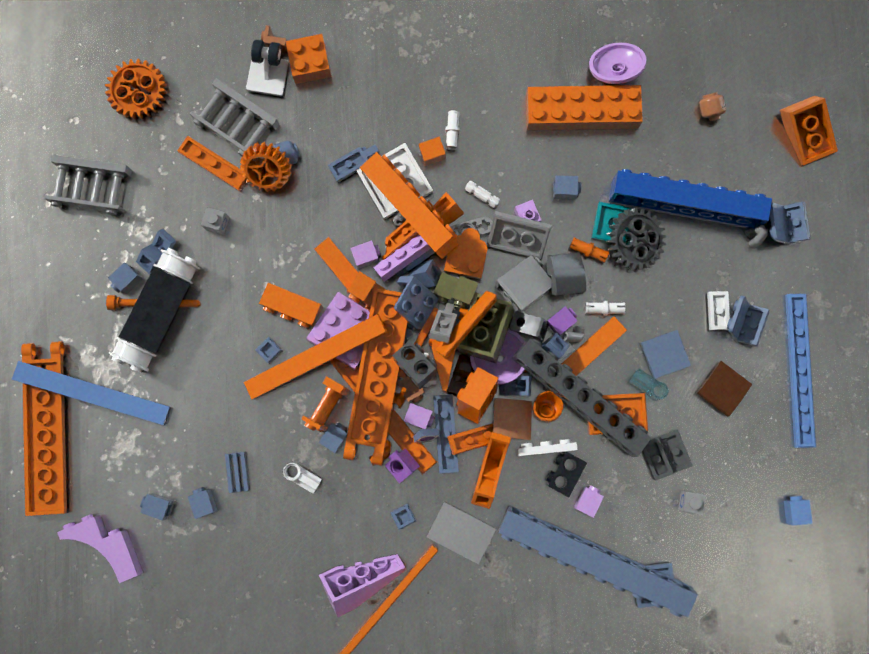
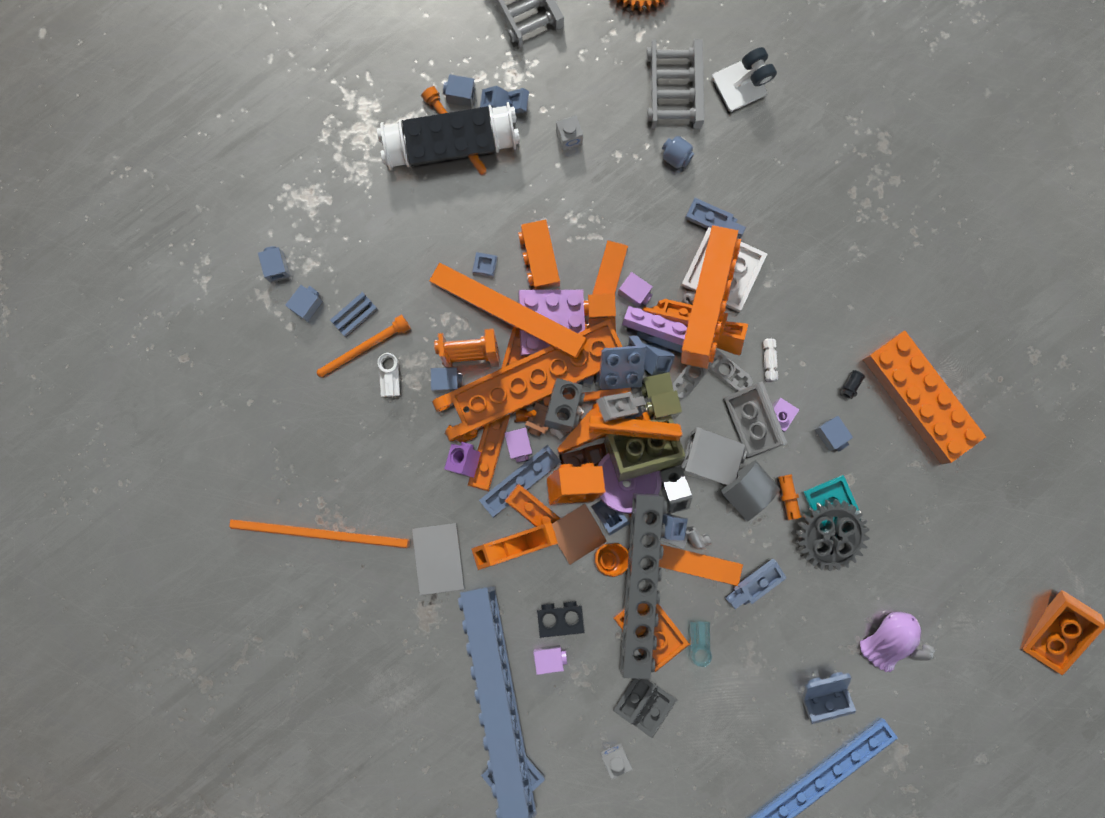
camera: 50 degrees right, 0 degrees up
medium blue tile [12,361,170,425] -> none
orange hinge [21,341,67,516] -> none
lavender arch [57,514,143,583] -> none
orange tile [177,136,247,192] -> none
orange gear [240,141,292,192] -> none
nougat bracket [261,25,288,53] -> none
orange brick [286,34,332,84] -> none
lavender wedge [319,554,406,617] -> none
sand blue tile [390,503,416,530] -> none
sand blue tile [413,428,439,443] -> none
orange panel [419,136,446,166] -> none
orange plate [444,228,487,279] -> none
white pin [445,110,460,150] -> none
white plate [517,439,577,456] -> none
medium lavender brick [547,306,577,336] -> none
white pin [586,301,625,316] -> none
lavender dish [589,43,646,84] -> none
blue brick [608,169,772,229] -> none
sand blue tile [640,330,691,379] -> none
reddish brown slope [697,361,752,417] -> none
nougat head [699,92,726,121] -> none
white plate [707,291,730,331] -> none
sand blue bracket [769,201,811,244] -> none
none -> orange piece [316,314,411,377]
none -> sand blue hinge [726,559,786,609]
none -> black pin [841,370,865,399]
none -> lavender piece [860,612,921,672]

